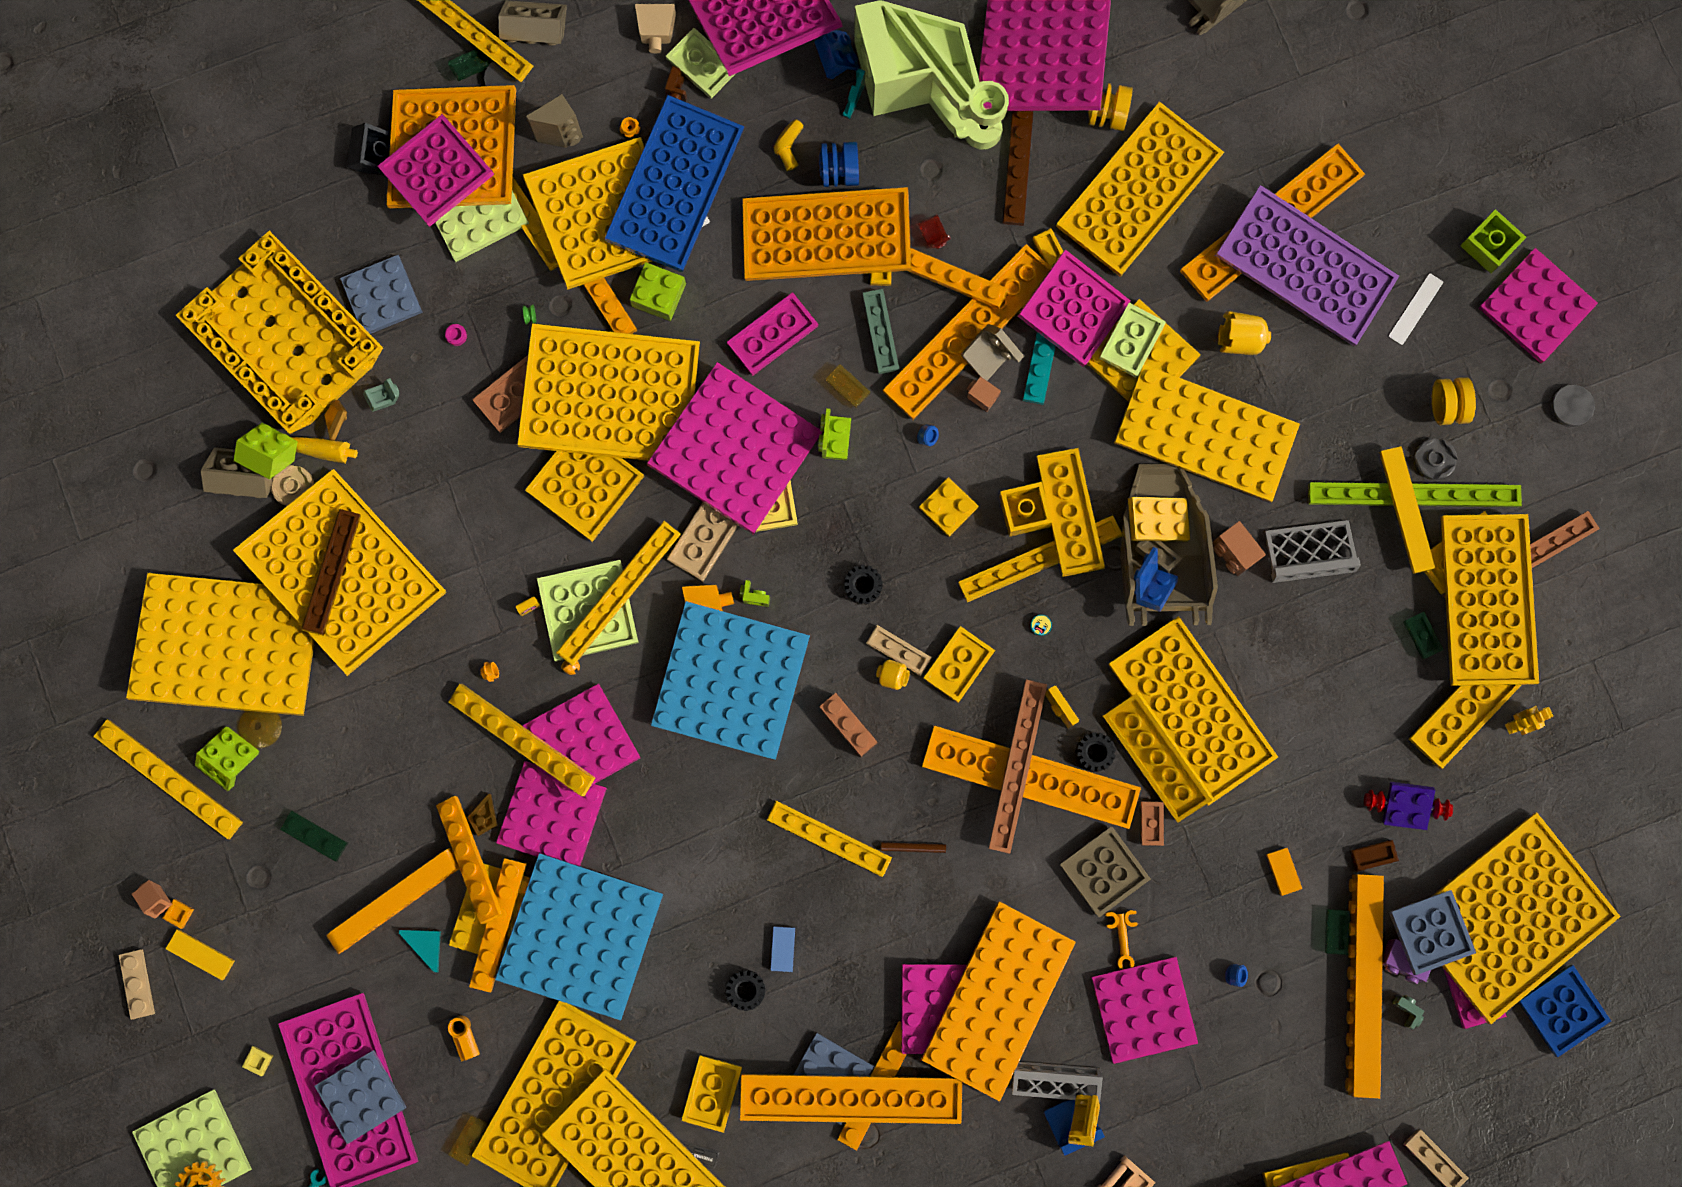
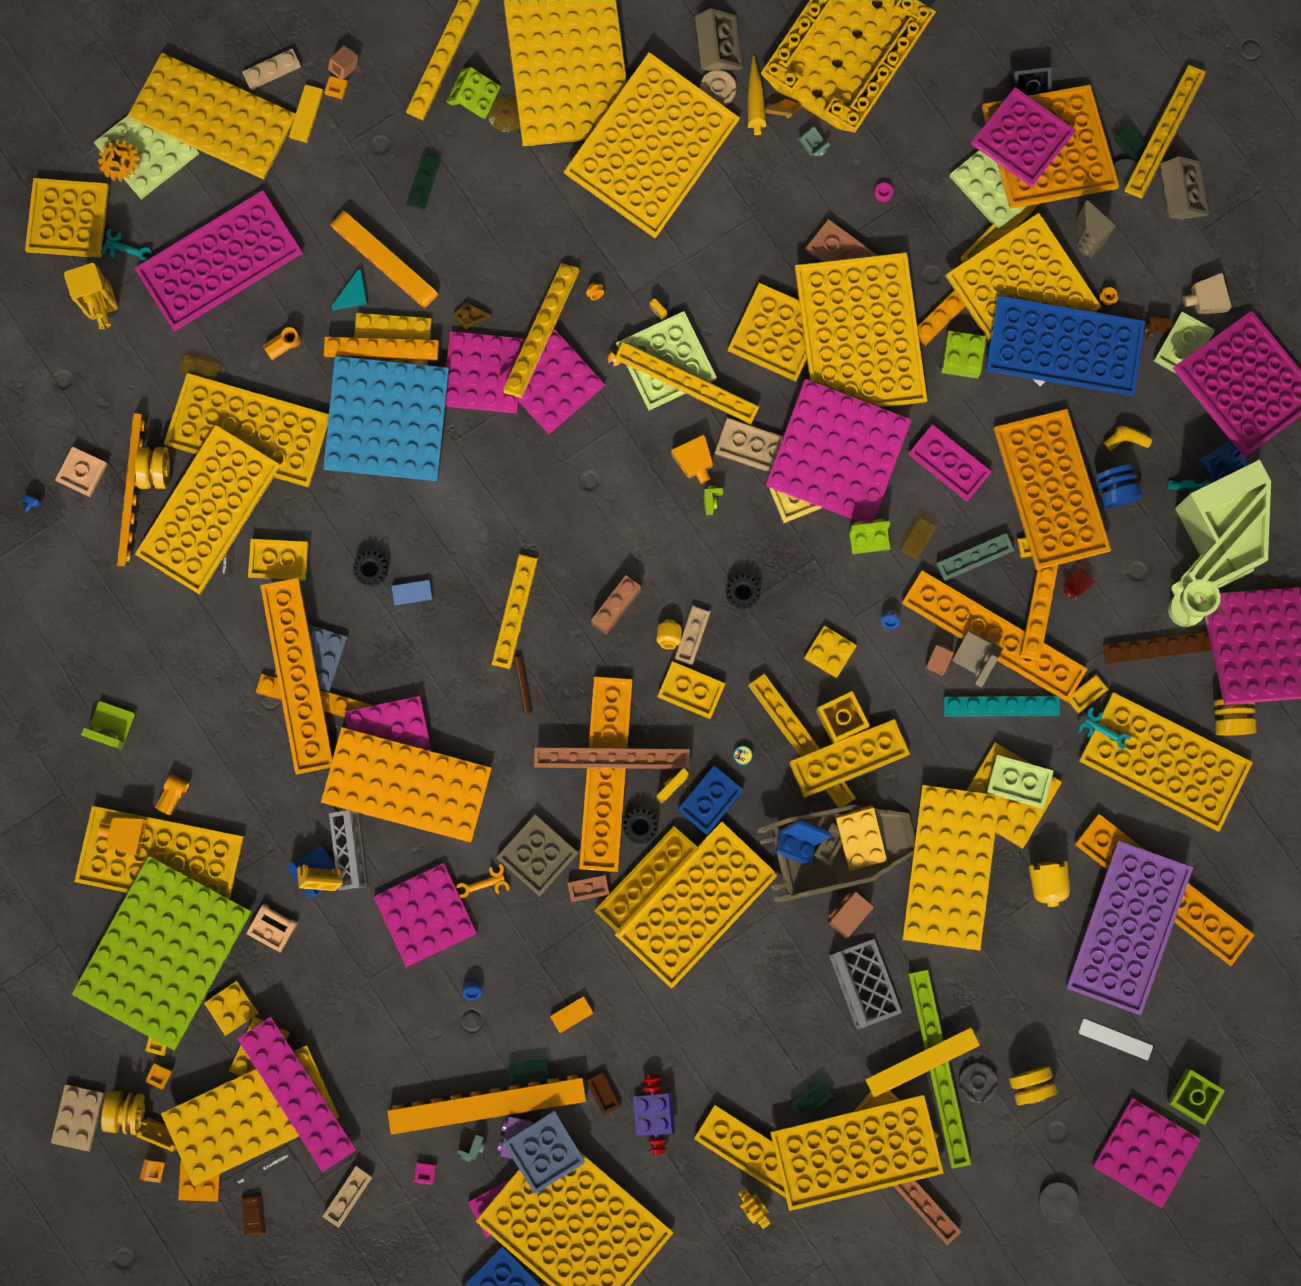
camera: 80 degrees right, 0 degrees up
lime brick [234,423,298,480] -> none
light yellow tile [242,1046,273,1076] -> none
reddish brown tile [301,509,361,636] -> none
sand blue plate [315,1050,407,1144] -> none
sand blue plate [340,255,423,334] -> none
light orange plate [436,796,503,924] -> none
bright green bush [523,305,536,325] -> none
dark azure plate [651,601,810,760] -> none
dark pink plate [1018,250,1131,367] -> none
none -> yellow plate [128,53,296,180]
none -> dark pink tile [414,1162,437,1185]
none -> blue plate [677,766,744,835]
none -> teal bar [1078,708,1131,749]

